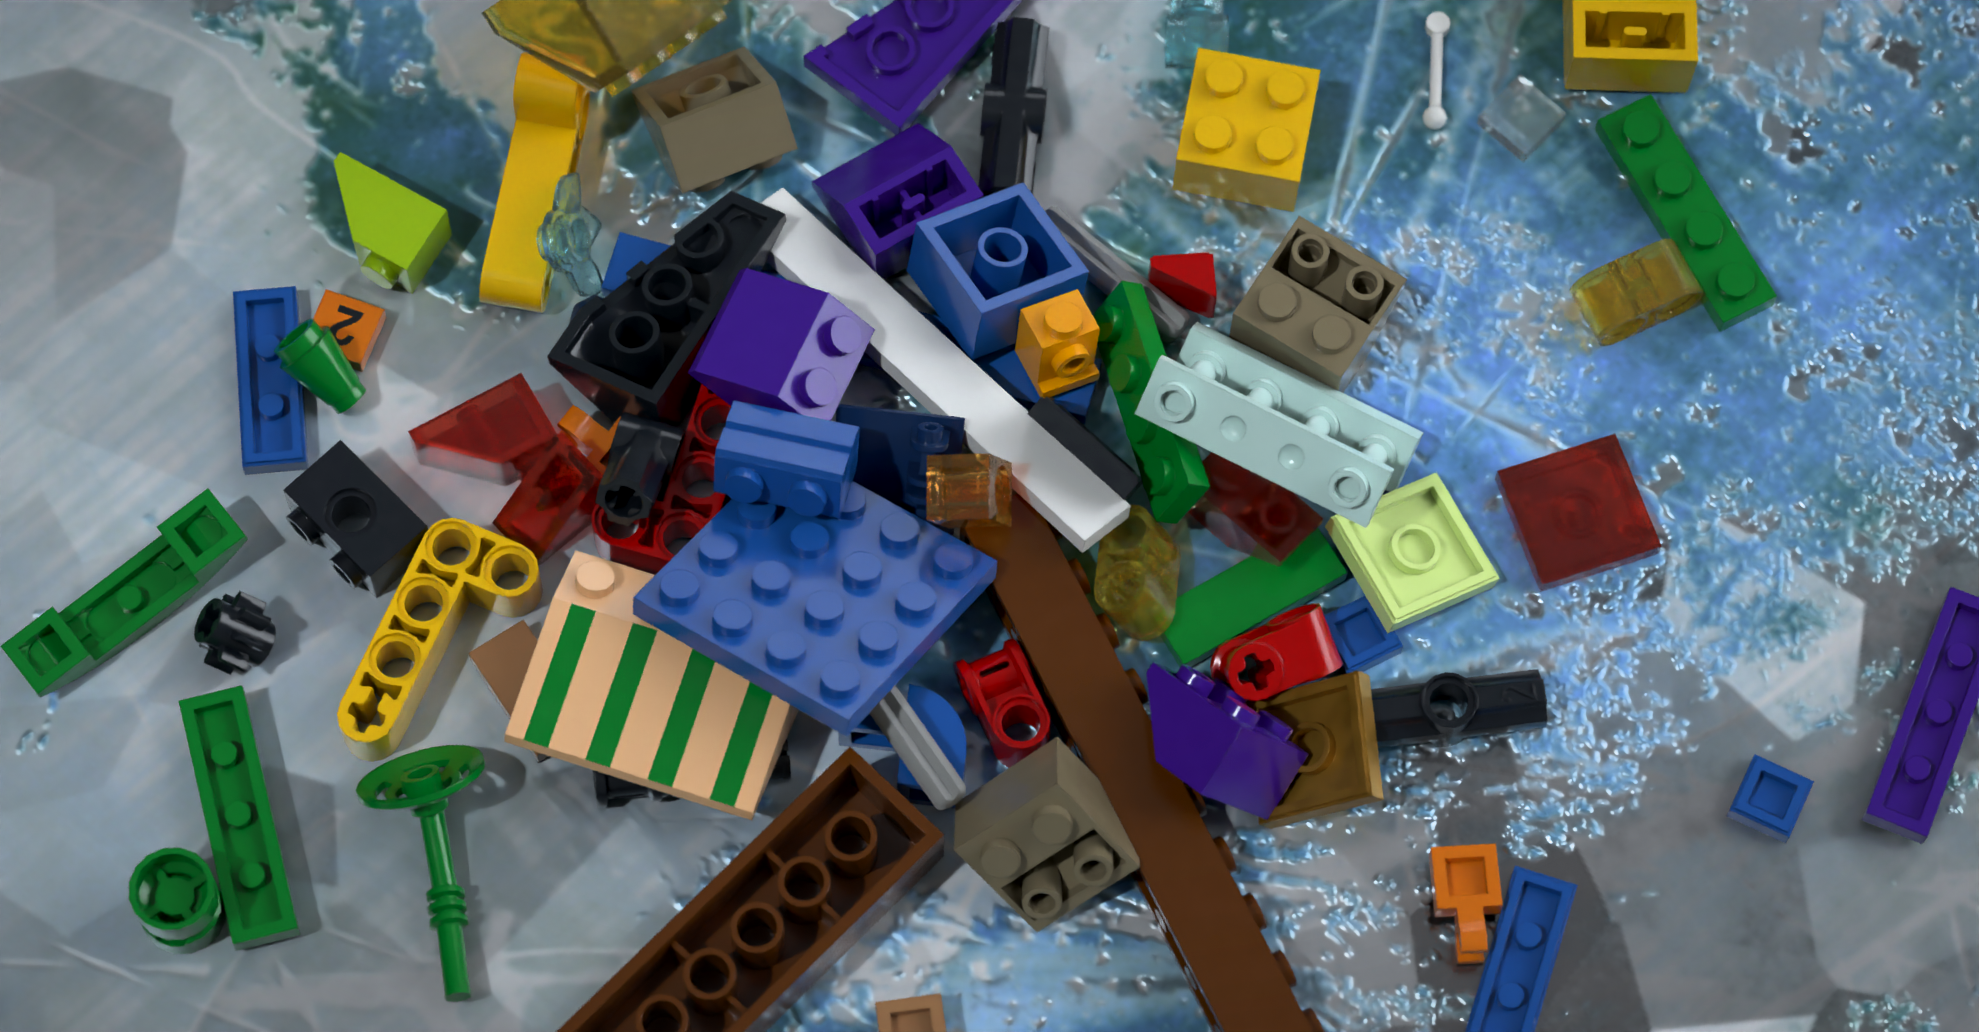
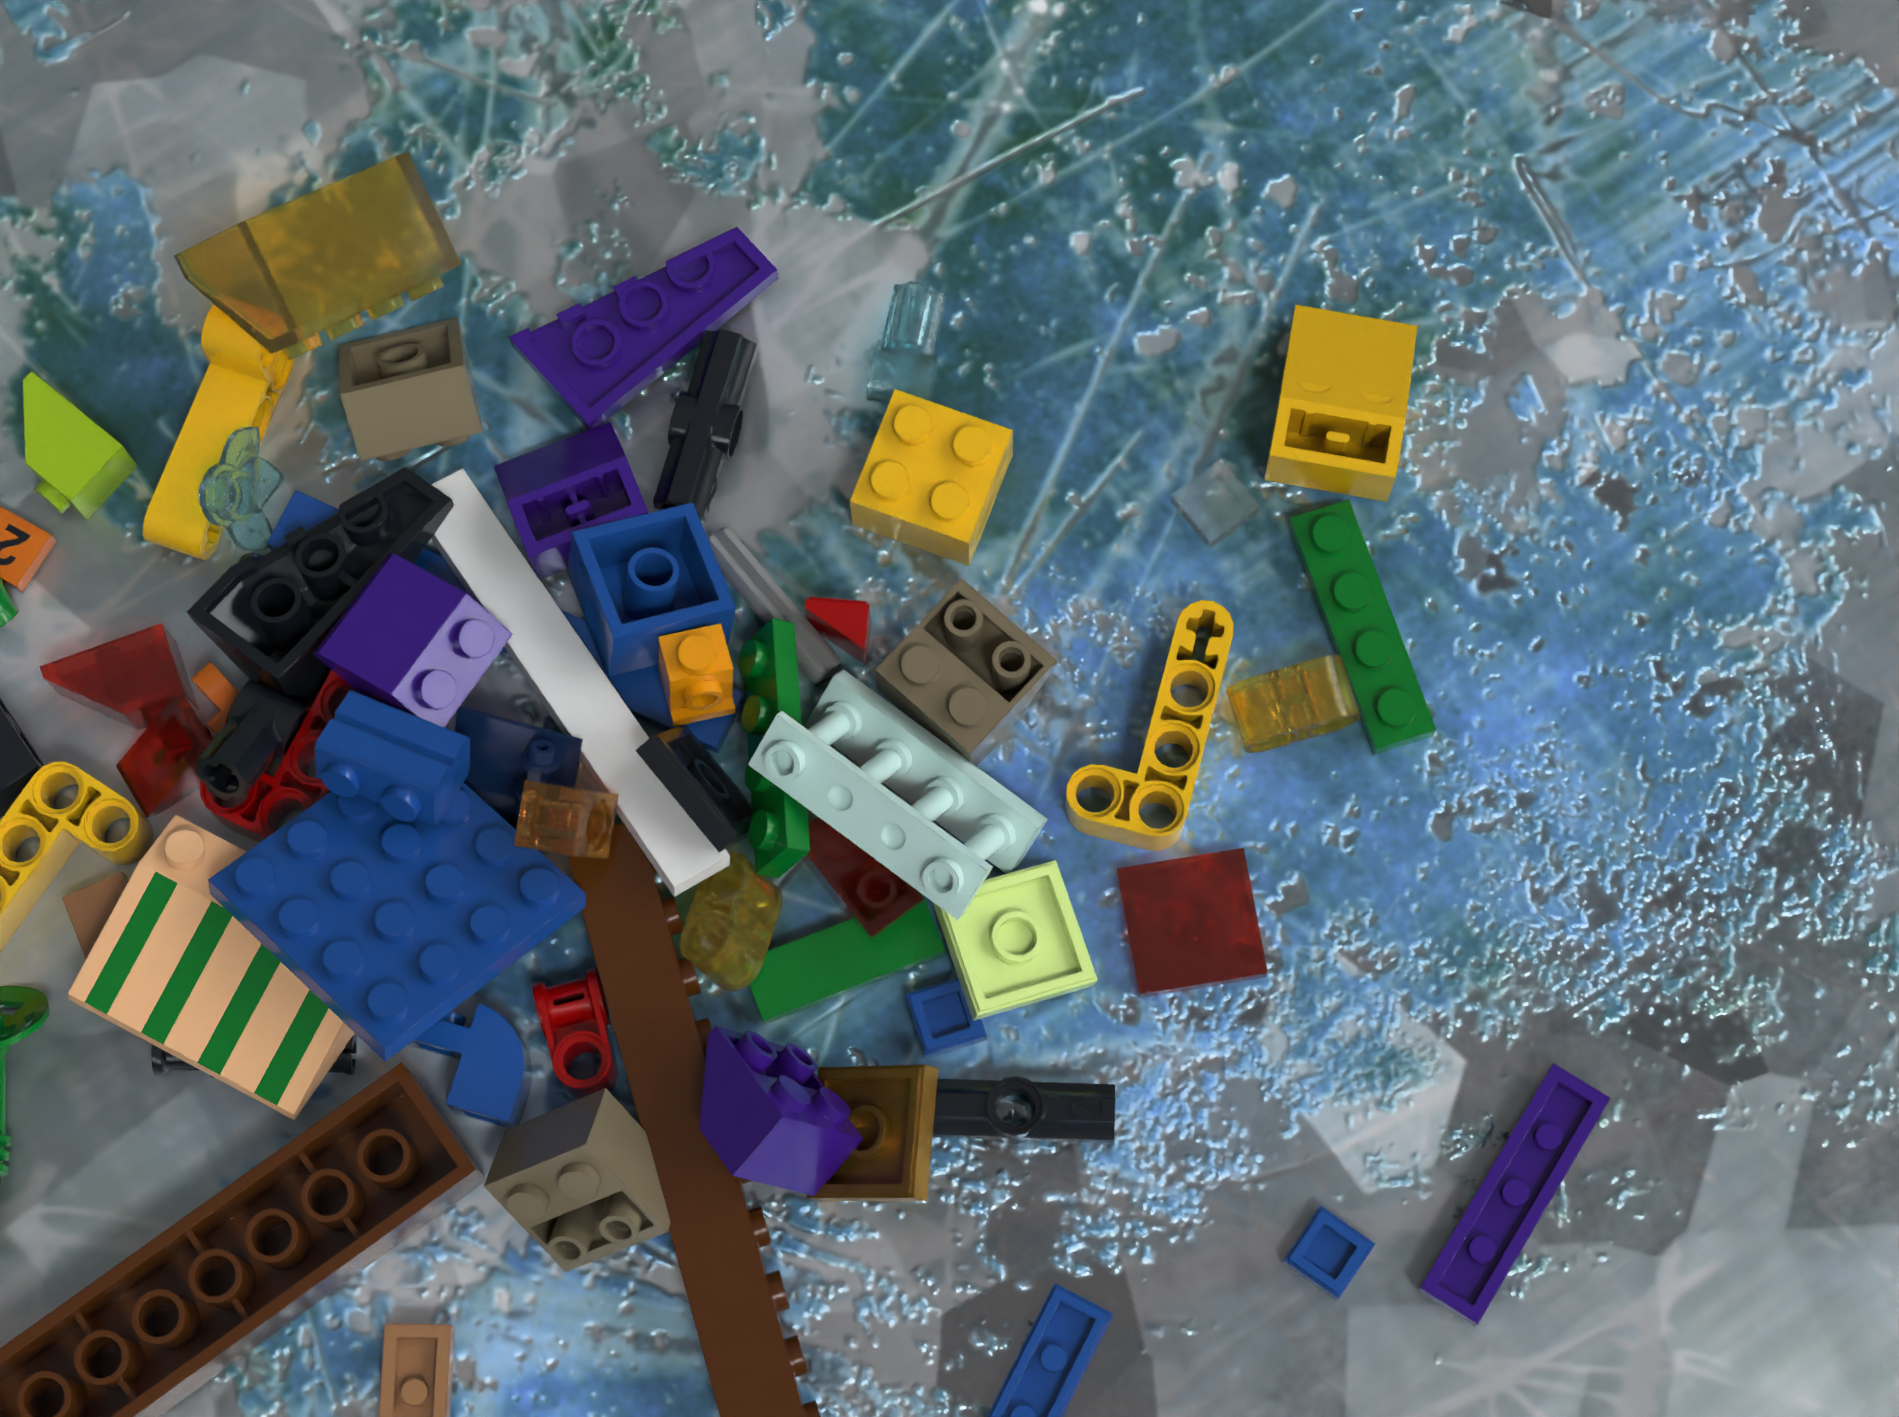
camera: 15 degrees right, 5 degrees up
light grey axle [870,685,966,811] -> none
red piece [1210,603,1343,701] -> none
white hinge [1423,12,1450,130] -> none
orange plate [1428,843,1503,964] -> none
none -> yellow beam [1065,600,1234,851]

